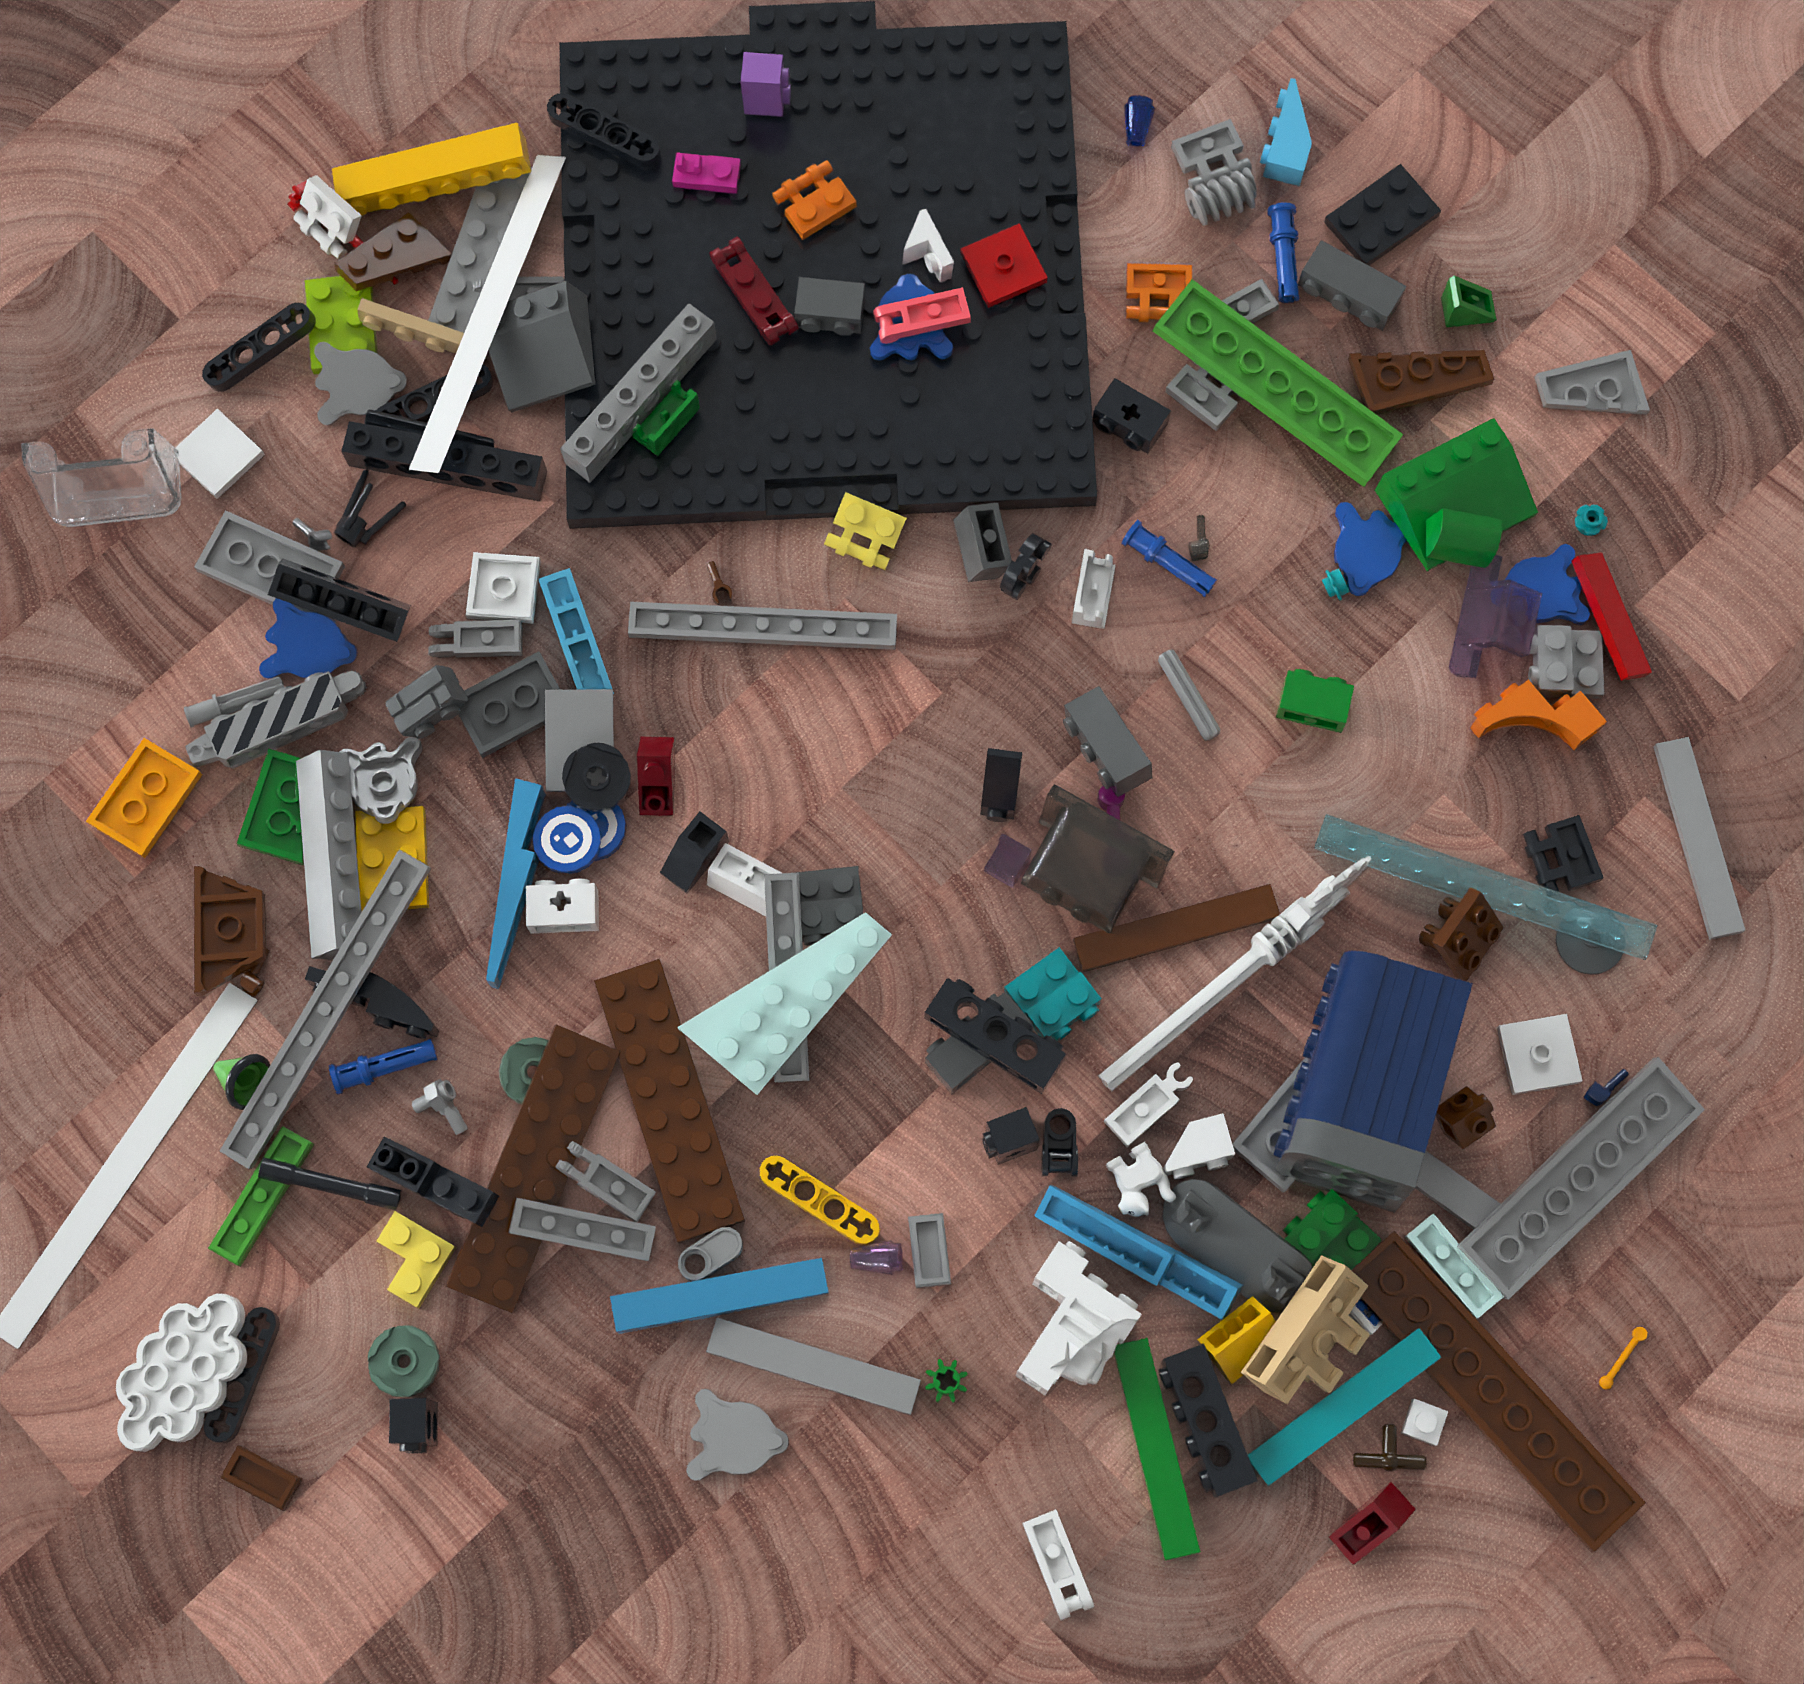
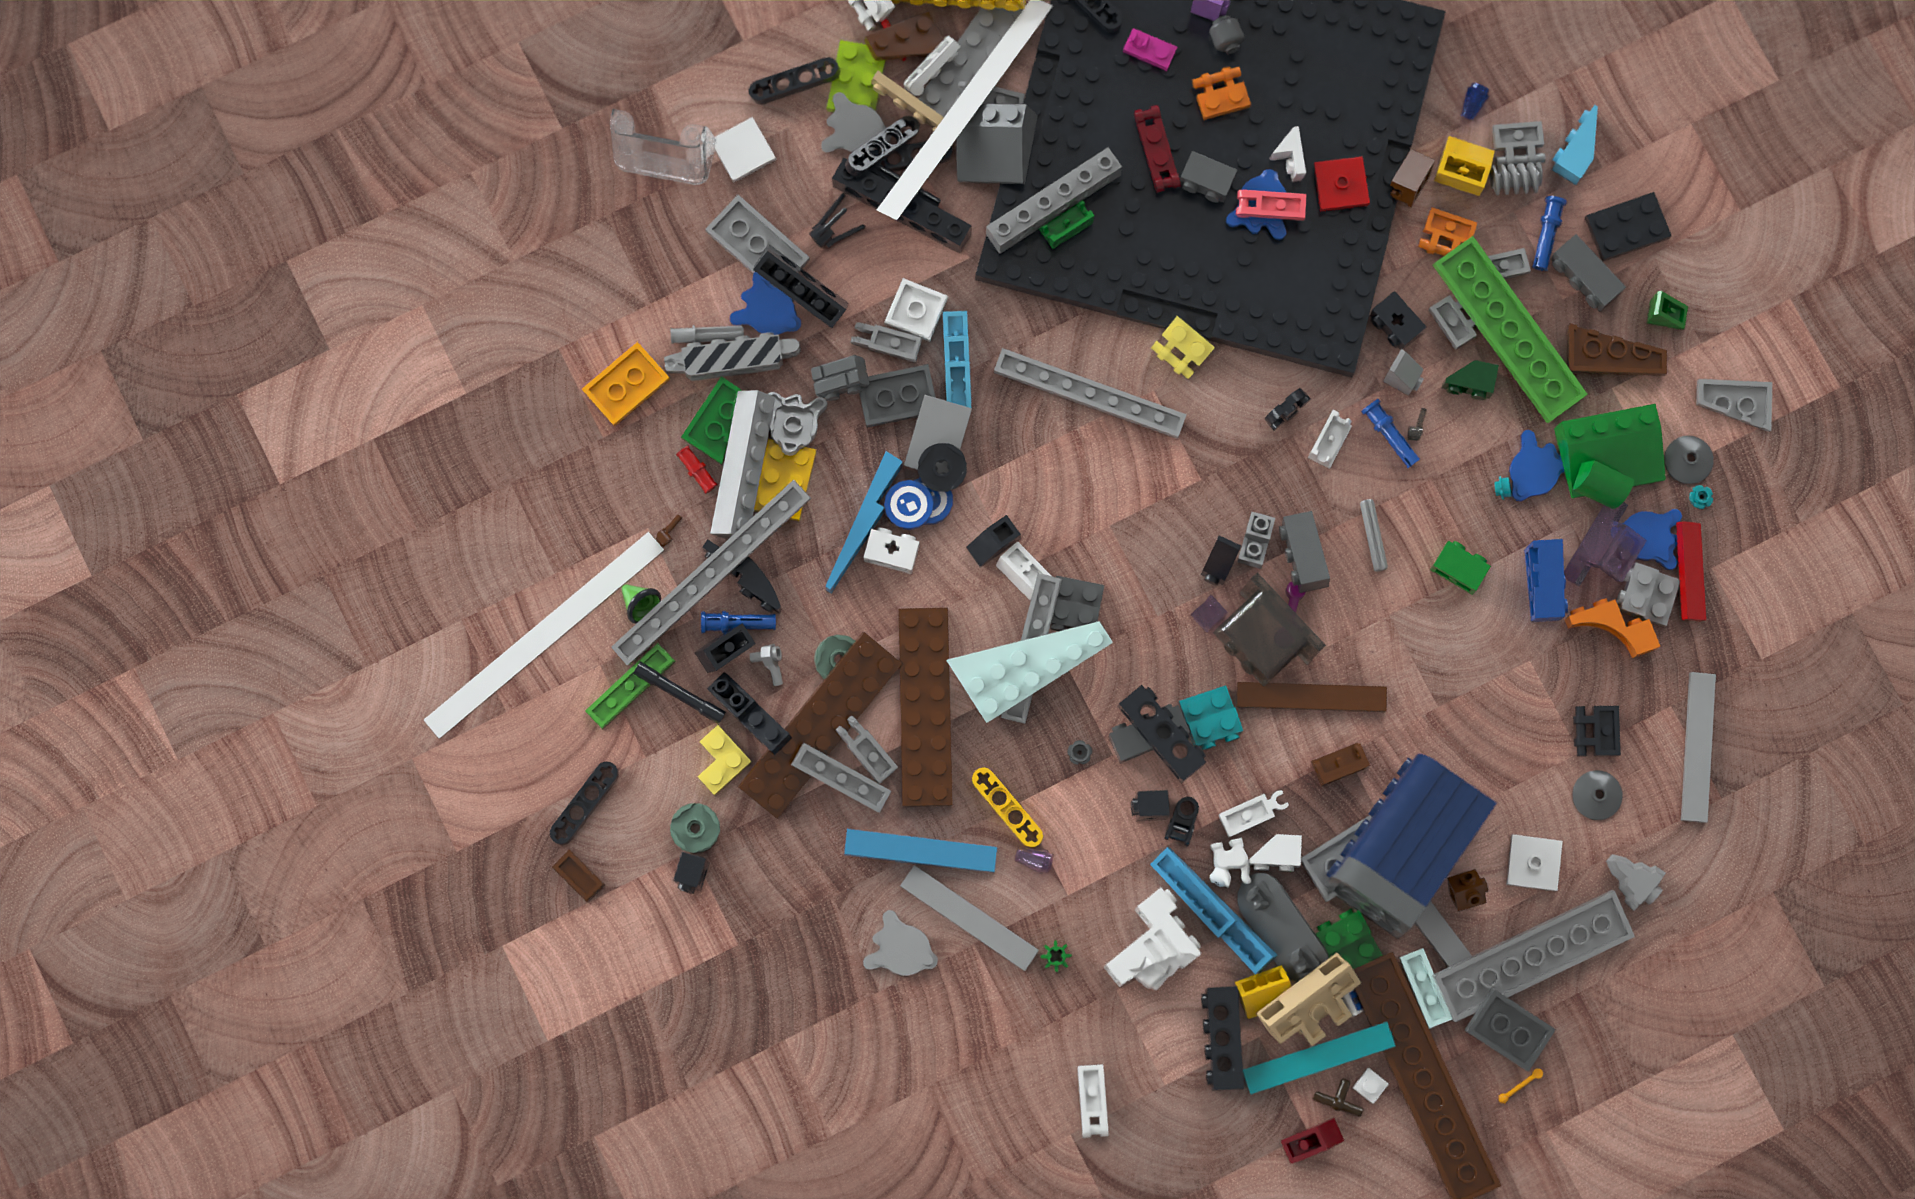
camera: 15 degrees right, 5 degrees up
white plate [116,1294,247,1452] -> none
reddish brown wing [194,866,266,996] -> none
flat silver hand [292,518,332,551] -> none
dark red slope [637,736,675,816] -> none
light grey piece [678,1227,743,1281] -> none
reddish brown hand [707,561,733,605] -> none
light grey tile [908,1213,951,1288] -> none
dark grey brick [953,503,1012,582] -> none
white piece [1098,856,1372,1091] -> none
green tile [1114,1338,1200,1561] -> none
clear light blue plate [1314,814,1658,960] -> none
reddish brown plate [1419,887,1504,982] -> none
dark blue hand [1584,1069,1629,1106] -> none
none -> red pin [676,445,718,494]
none -> black slope [694,623,756,673]
none -> black beam [845,116,920,176]
none -> white plate [904,36,961,96]
none -> dark grey plate [1067,740,1092,765]
none -> dark grey head [1209,15,1245,54]
none -> light grey slope [1237,512,1275,569]
none -> reddish brown hinge [1311,742,1370,787]
none -> light grey slope [1383,349,1424,396]
none -> hinge [1391,150,1435,208]
none -> yellow slope [1434,136,1495,196]
none -> dark green slope [1442,360,1499,400]
none -> dark grey plate [1465,988,1556,1072]
none -> blue wedge [1524,539,1568,622]
none -> light grey rock [1606,854,1666,911]
none -> dark grey dish [1664,436,1714,484]

